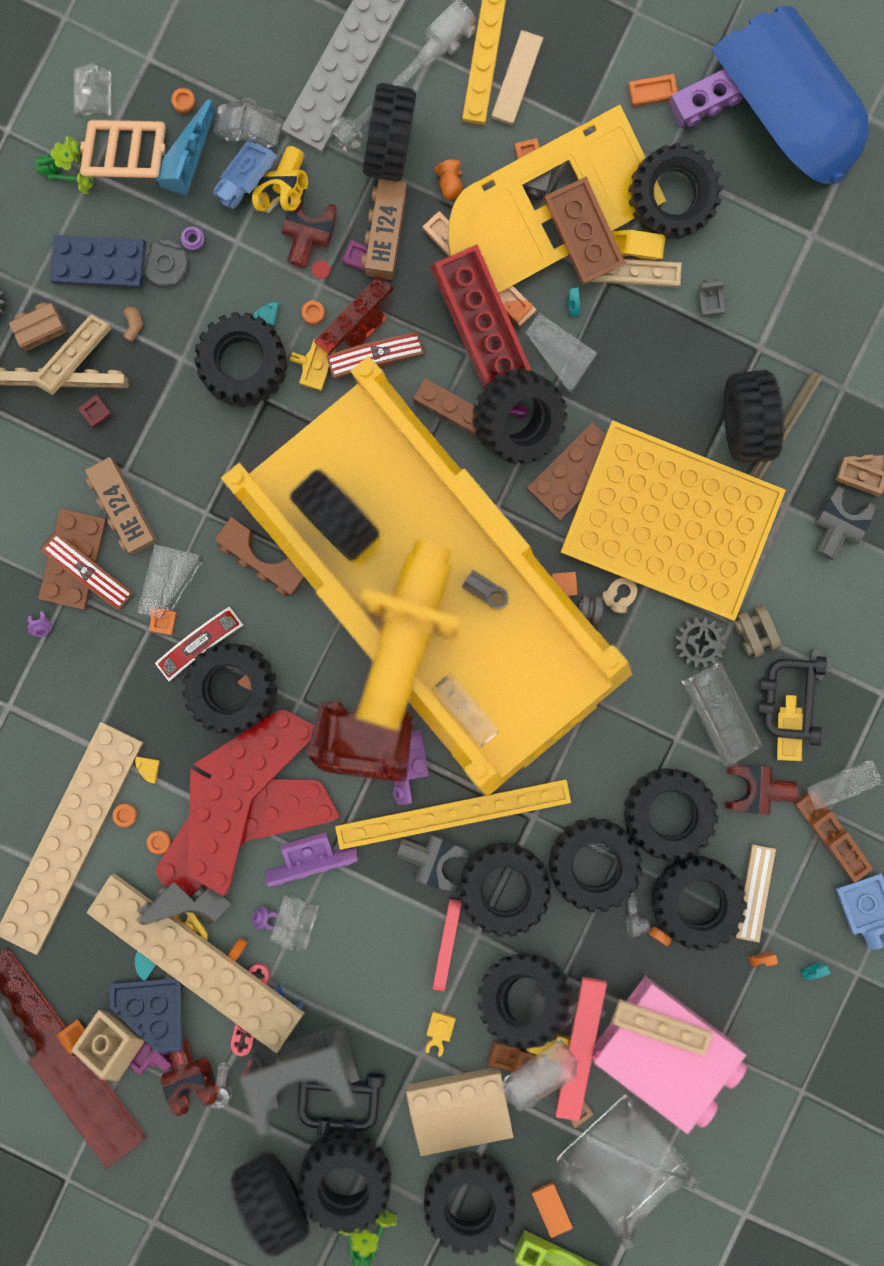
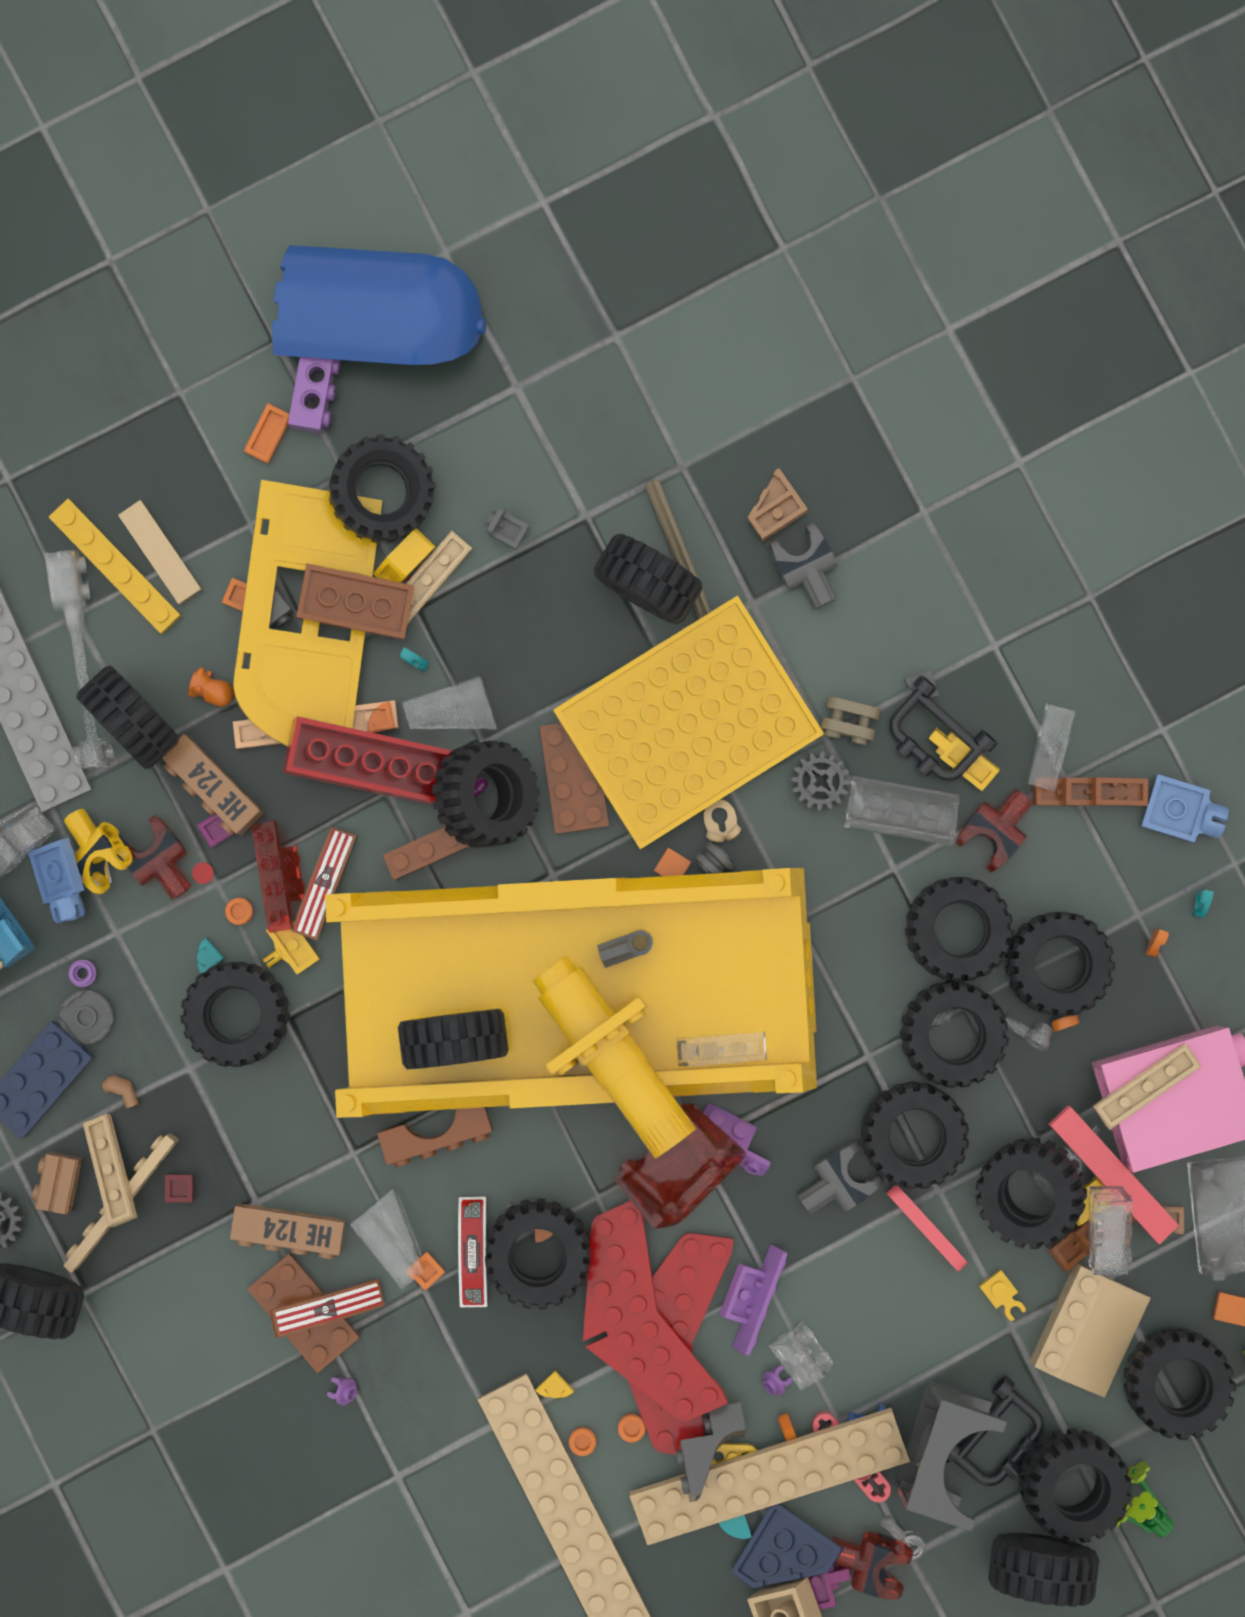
camera: 55 degrees left, 0 degrees up
yellow plate [335,779,571,850] -> none
tan tile [734,844,776,942] -> none

